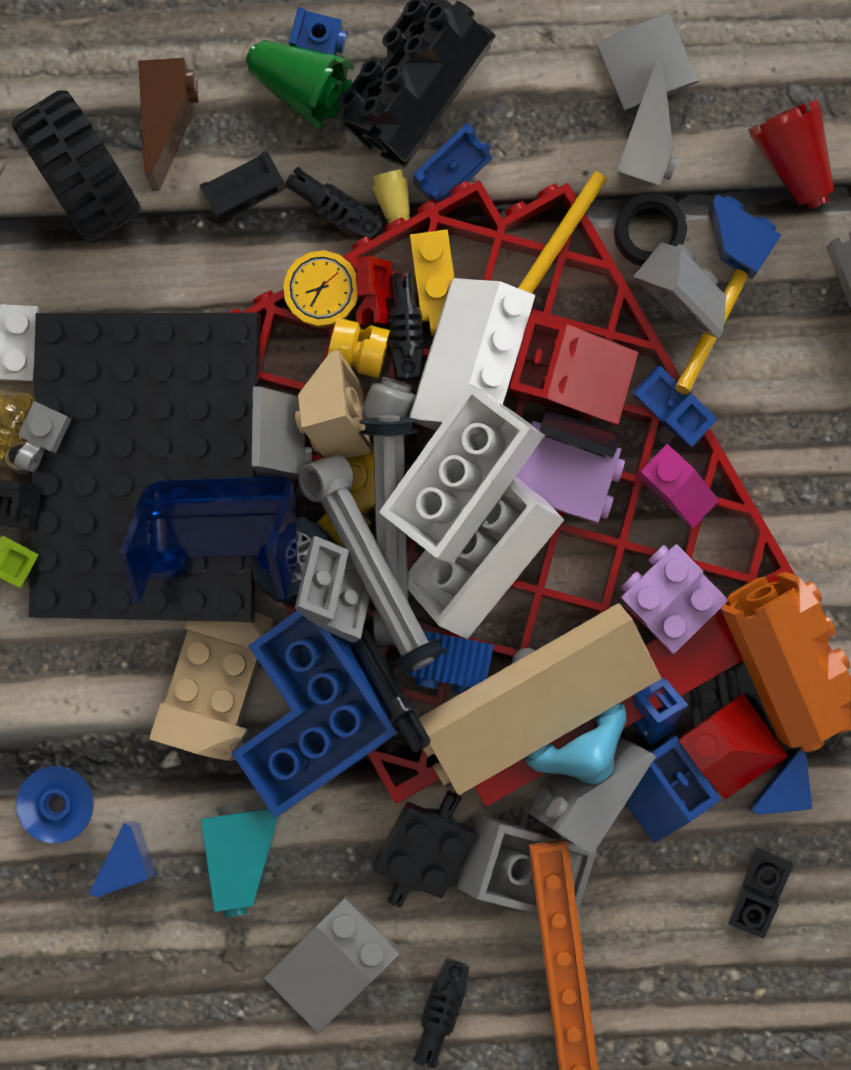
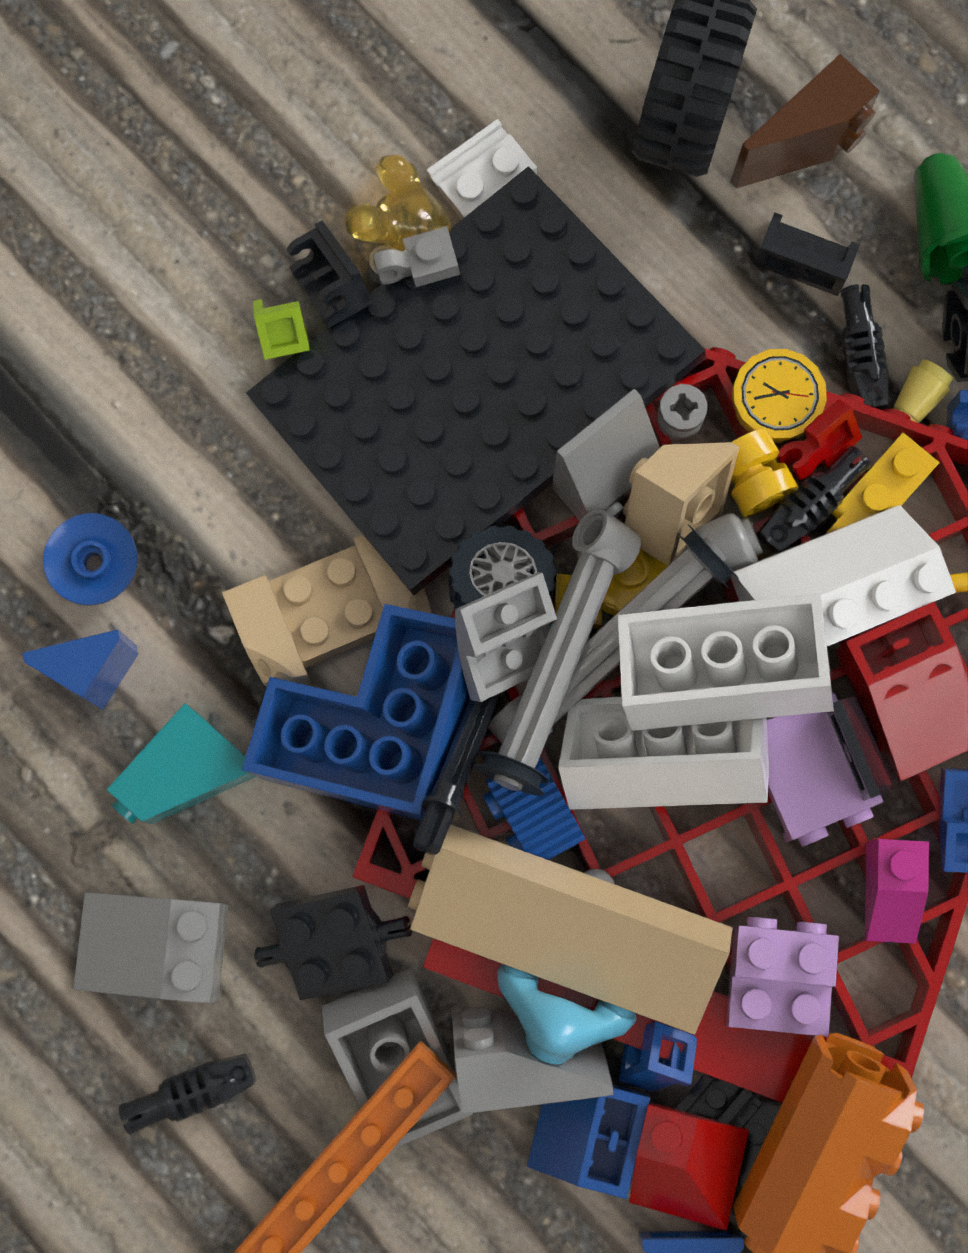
camera: 55 degrees right, 5 degrees down
clear blue windscreen [119,476,297,603] -> none
none -> light grey wheel [657,384,707,440]

